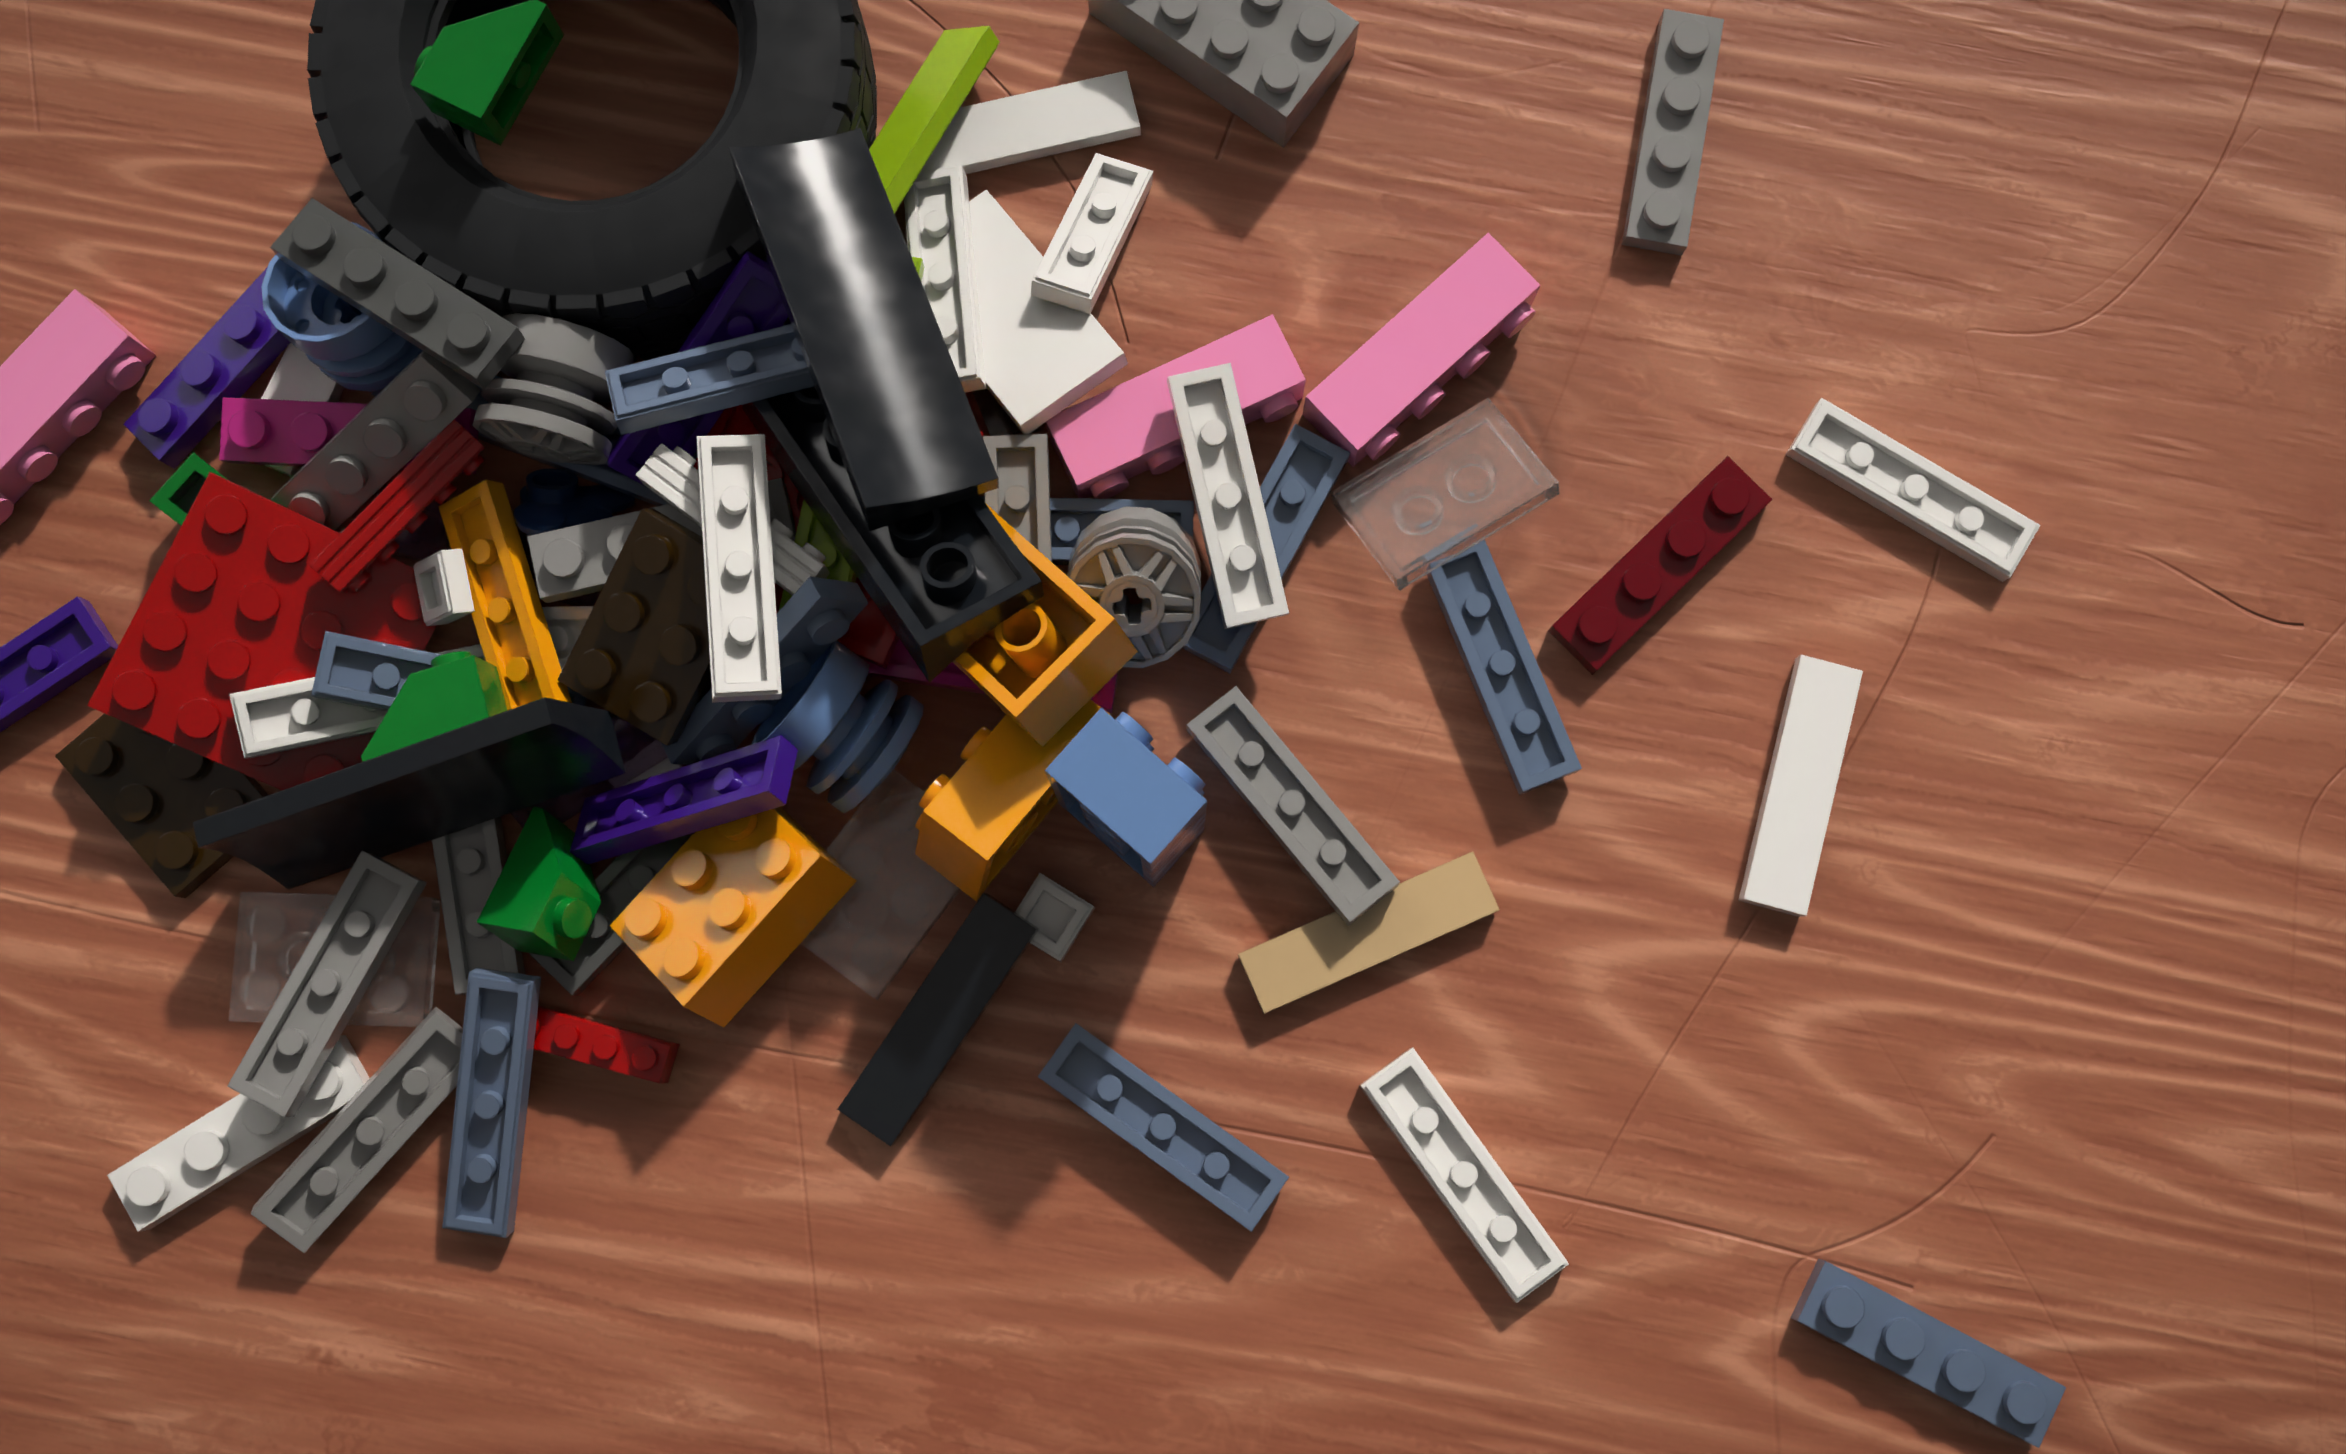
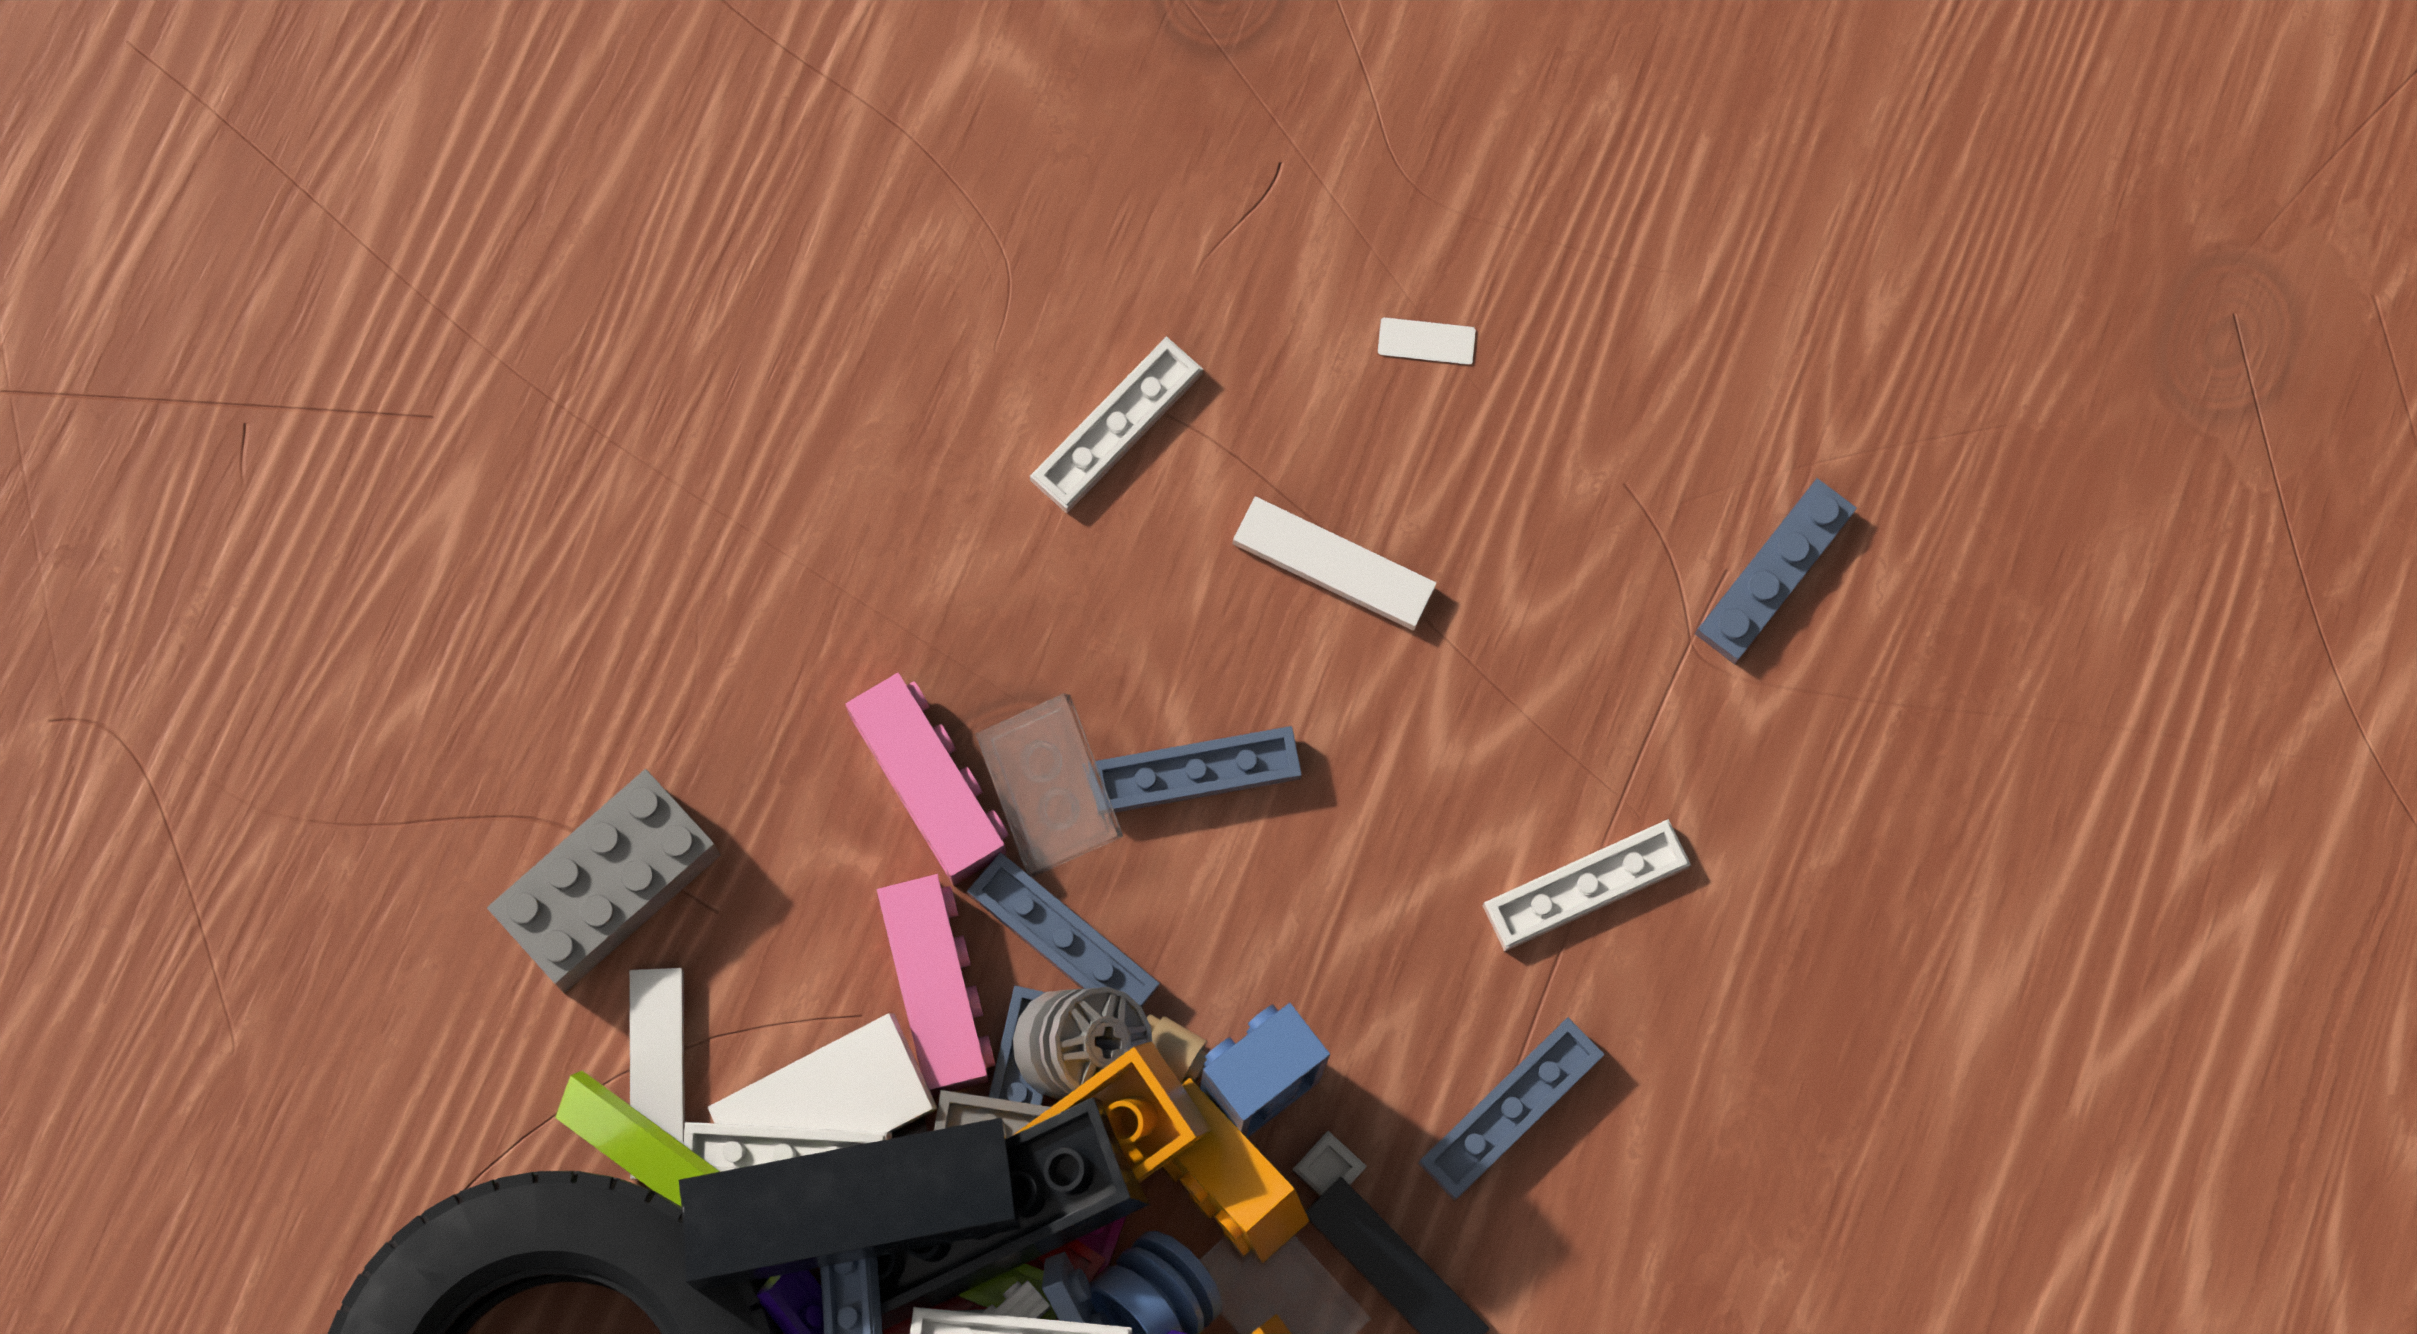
camera: 85 degrees left, 5 degrees down
white tile [1031,153,1153,314] -> none
white plate [1167,363,1289,629] -> none
light grey plate [1186,686,1400,926] -> none
tan tile [1238,852,1500,1014] -> none
dark red plate [1548,456,1773,675] -> none
light grey plate [1622,9,1724,256] -> none
none -> tan brick [1147,1014,1208,1085]
none -> white sticker [1378,317,1476,365]

